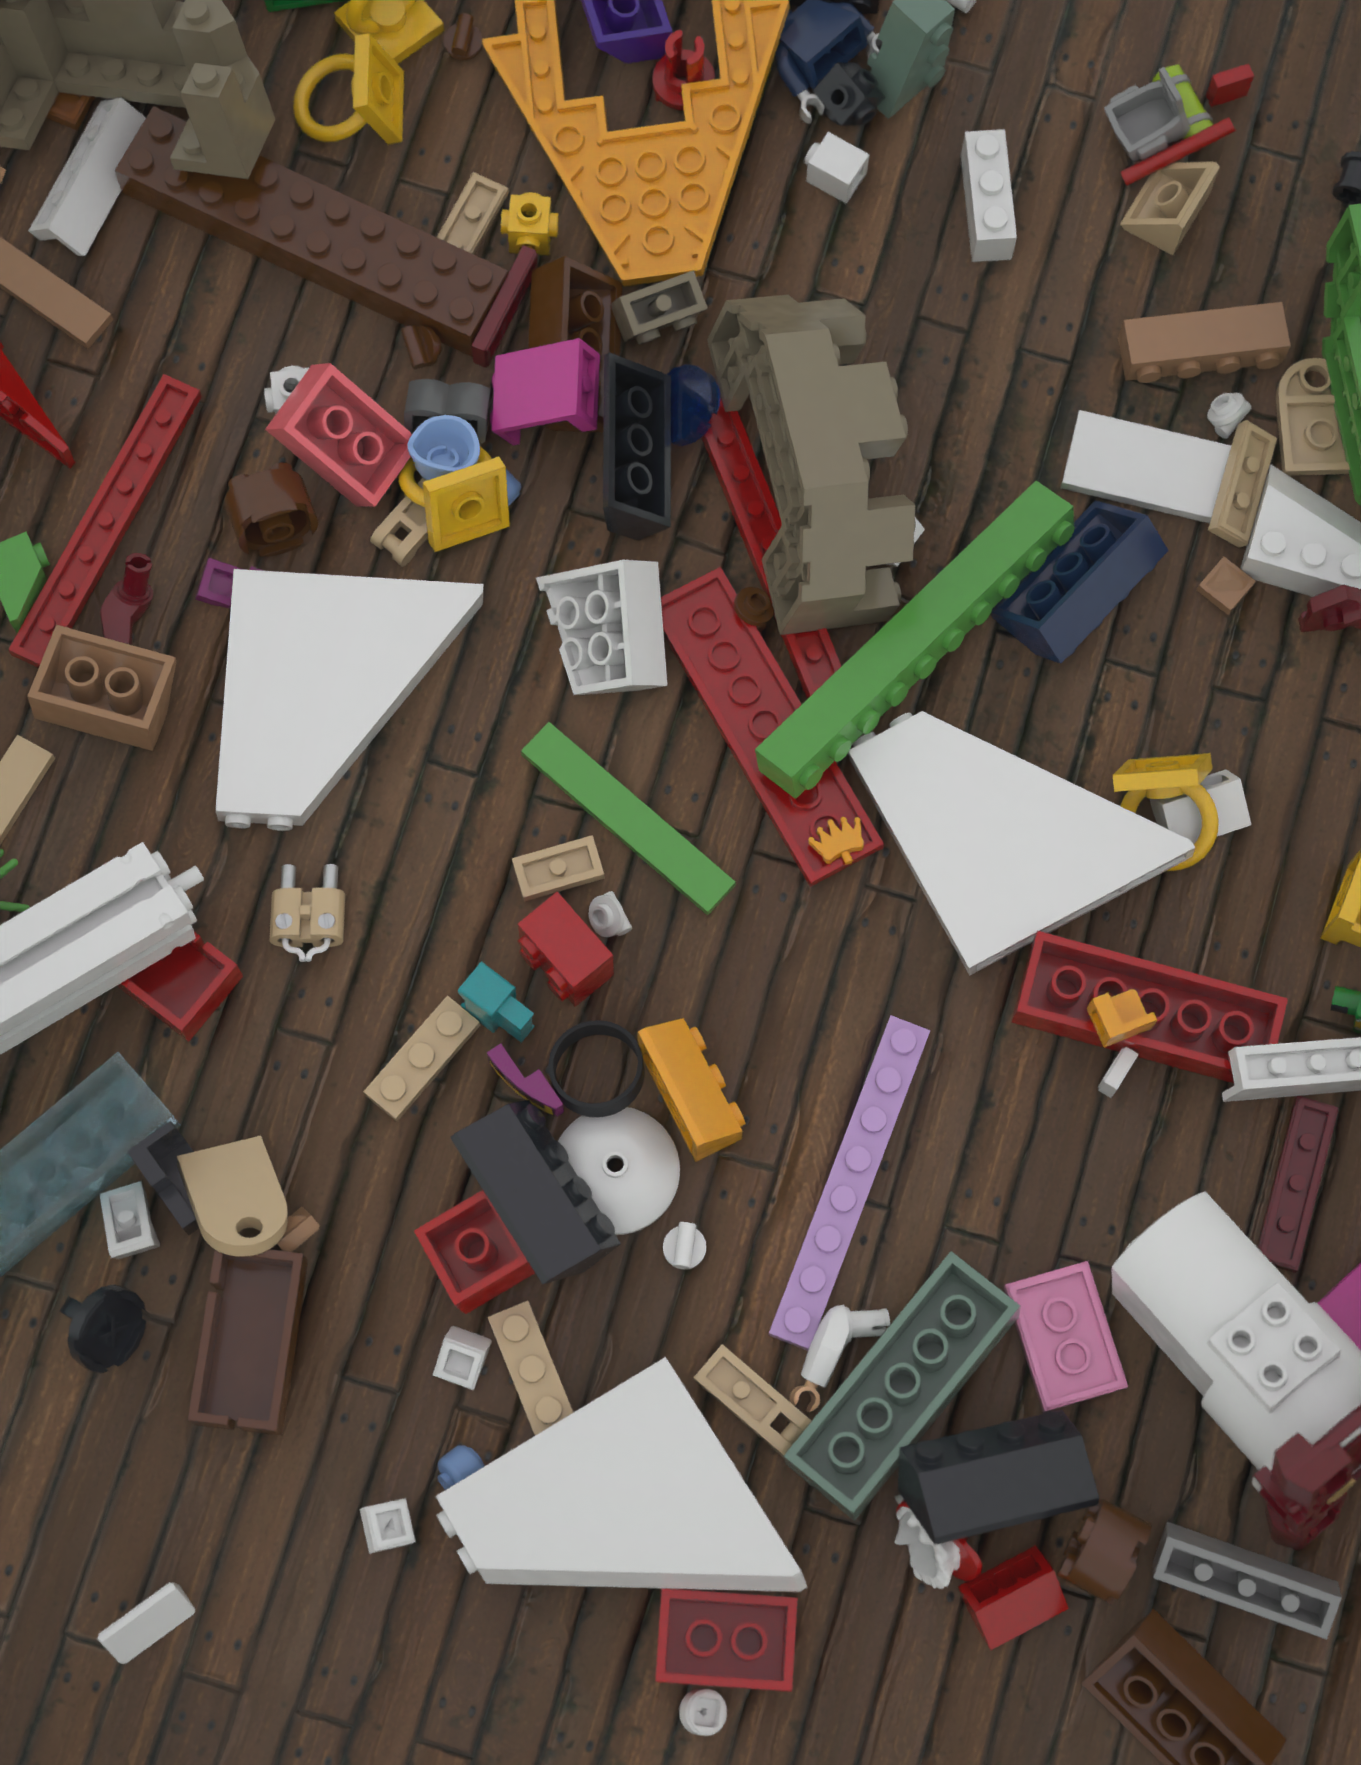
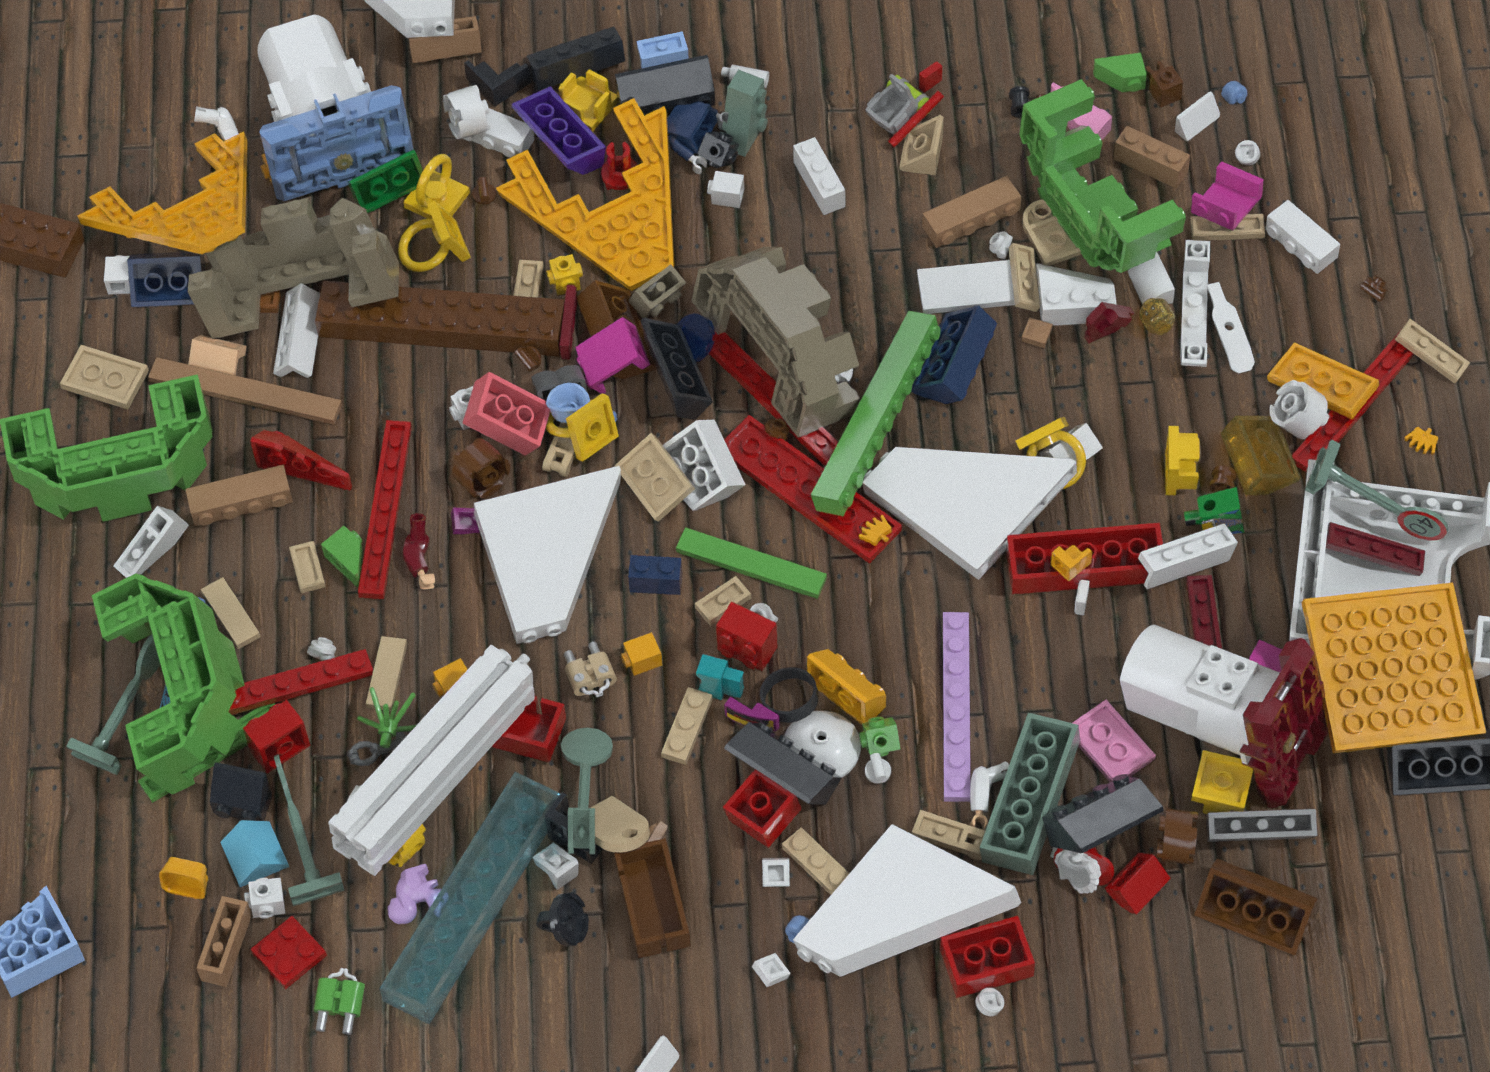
camera: 15 degrees left, 15 degrees down
medium nougat slope [27,625,176,751] -> none
none -> light orange brick [432,658,468,697]
none -> sand green piece [561,728,613,854]
none -> tan plate [615,433,695,522]
none -> light orange brick [621,632,662,676]
none -> dark blue brick [628,555,683,595]
none -> bright green brick [859,717,901,756]
none -> yellow panel [1191,750,1253,814]

